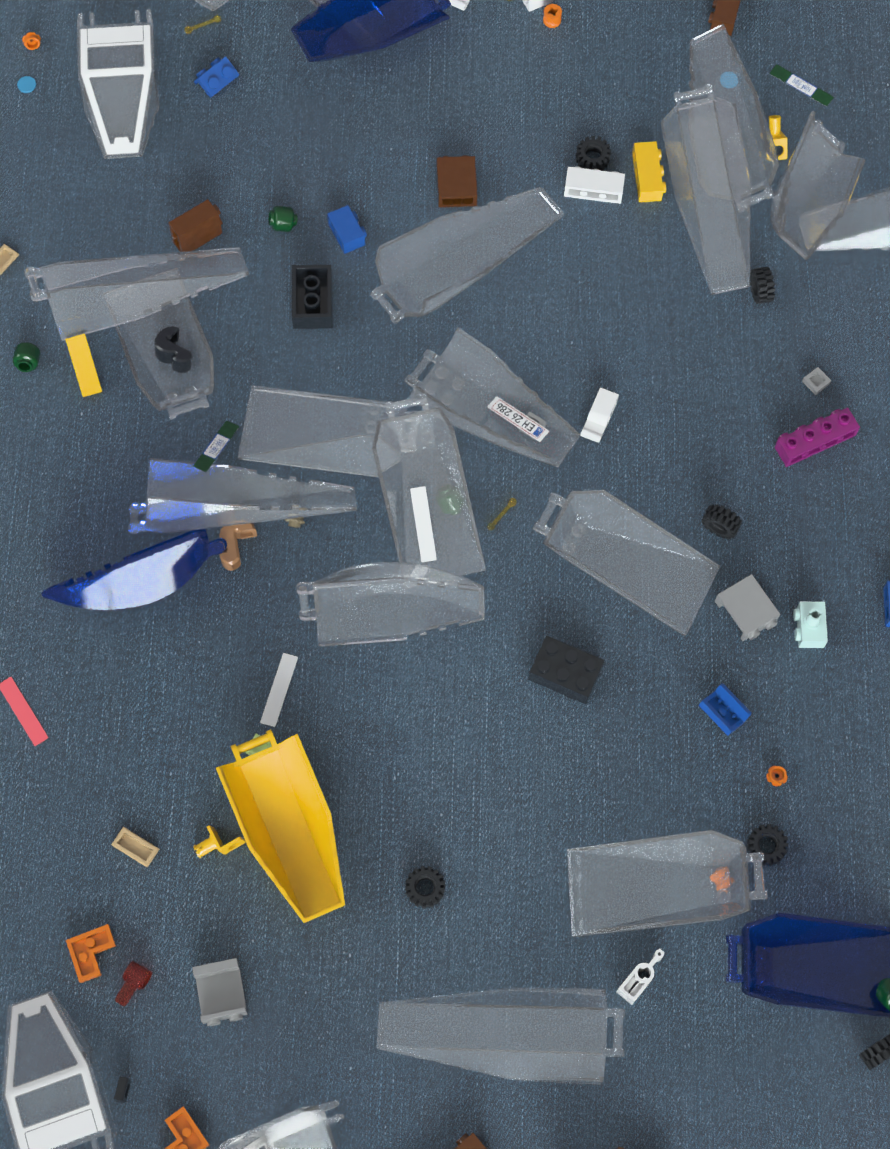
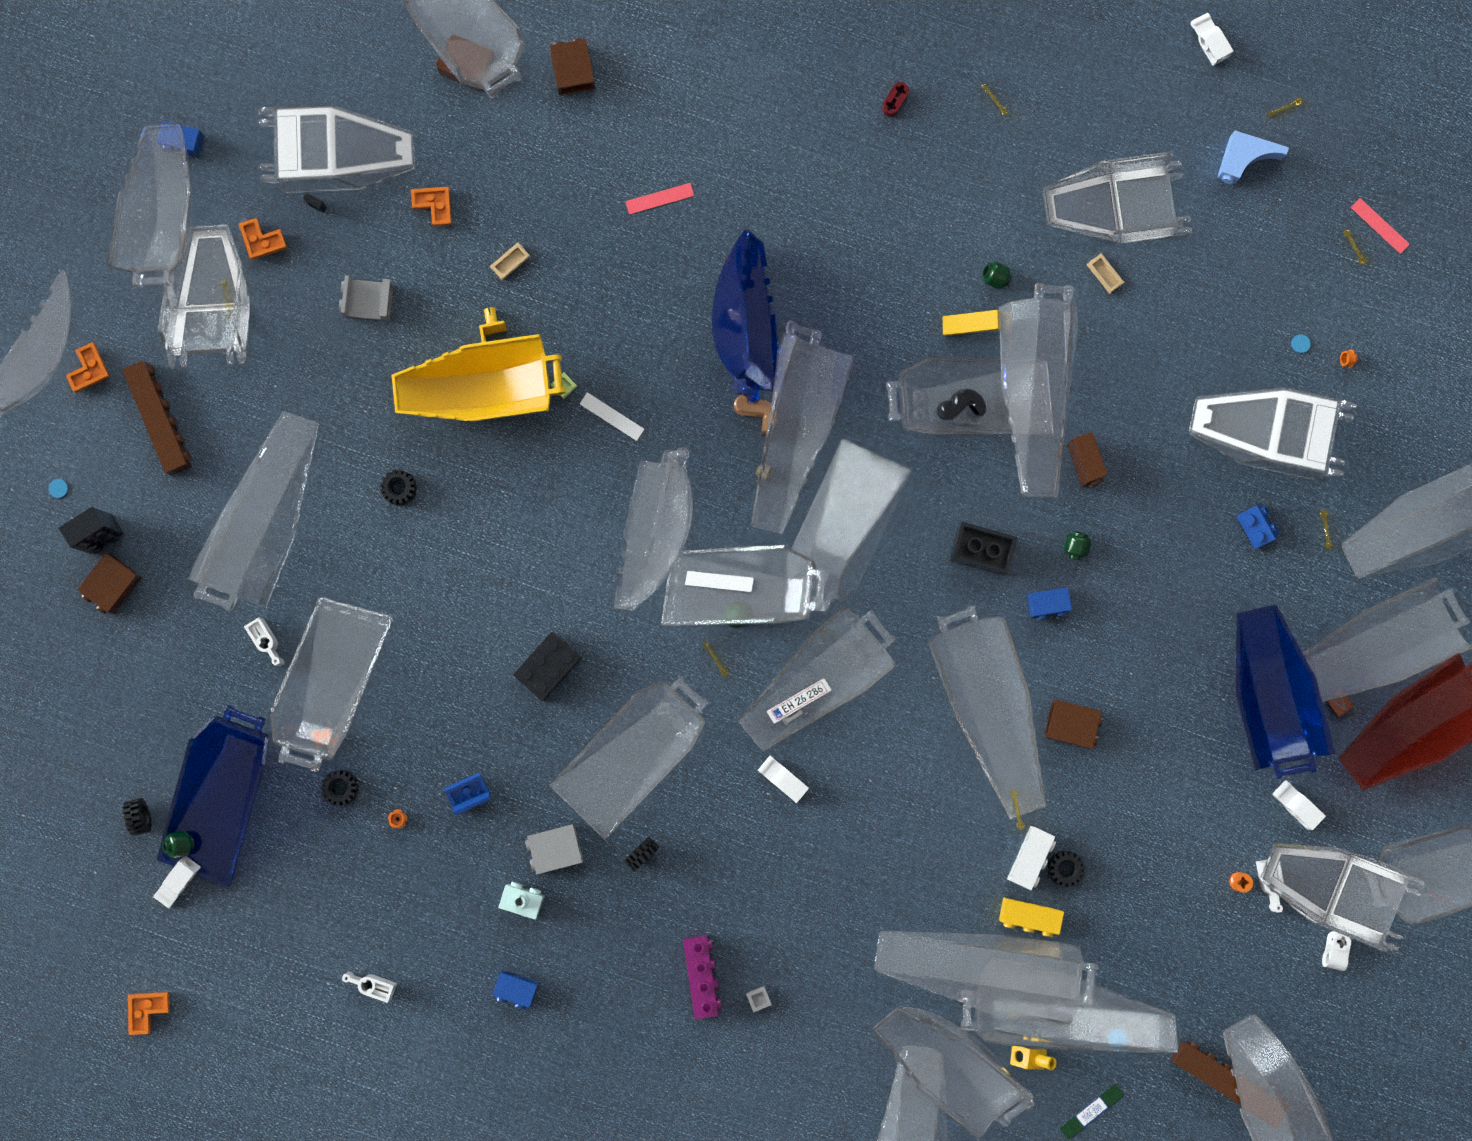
camera: 105 degrees right, 15 degrees up
clear red axle [115,961,152,1007] -> none
sticker [193,421,239,473] -> none
black tyre [750,266,775,304] -> none
none -> clear yellow hinge [1010,789,1025,830]

